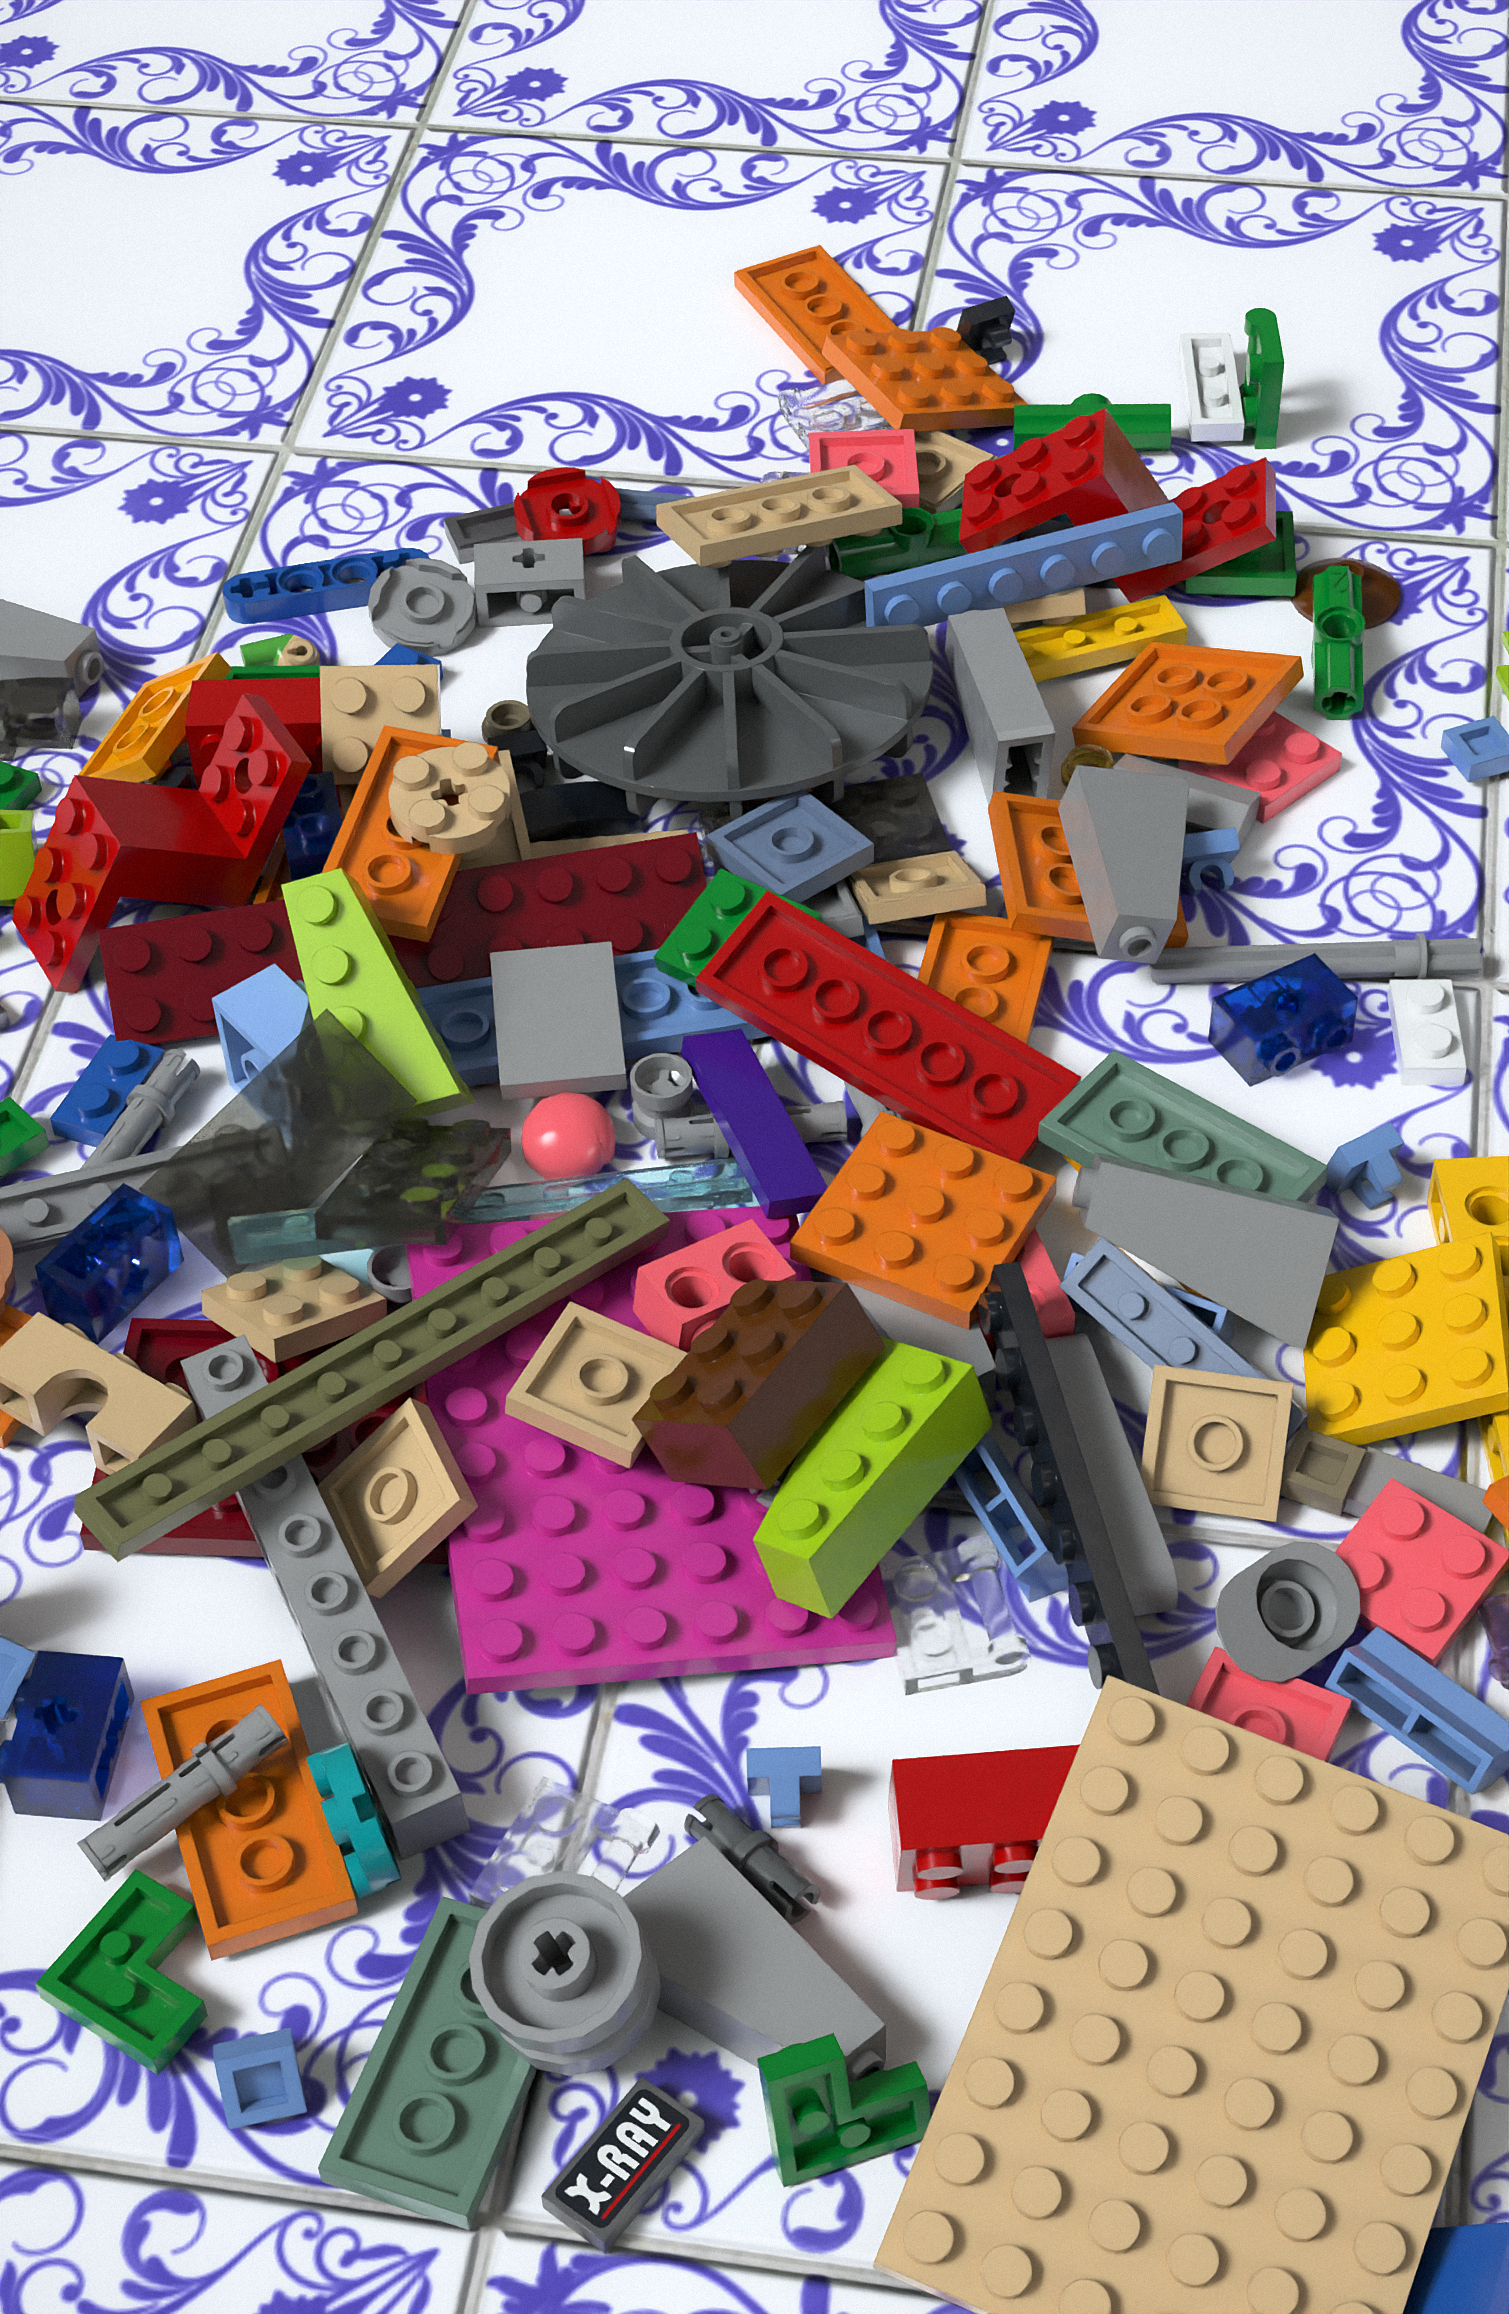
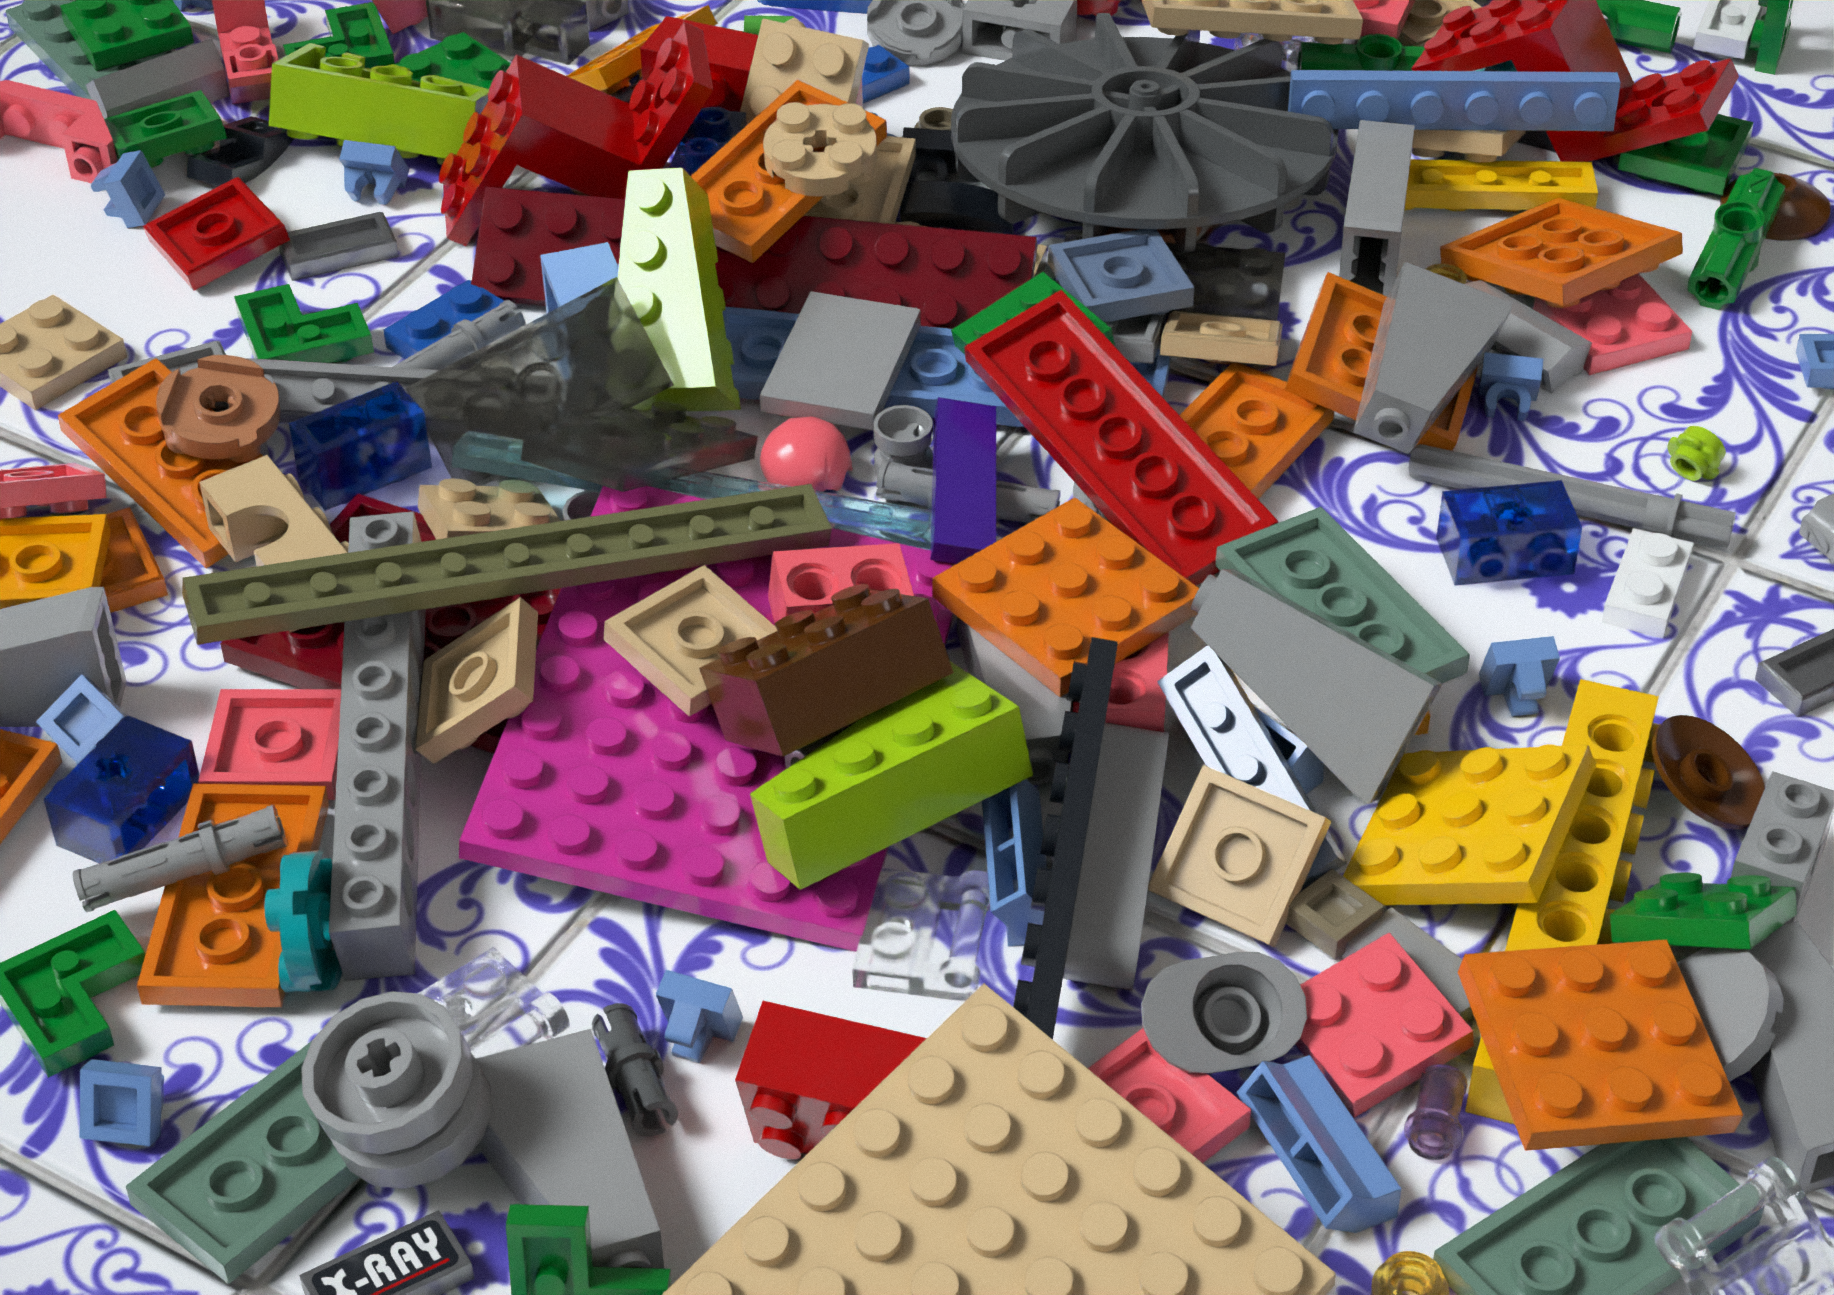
camera: 20 degrees right, 5 degrees down
none -> coral plate [198,689,341,800]
none -> lime plate [1667,426,1726,481]

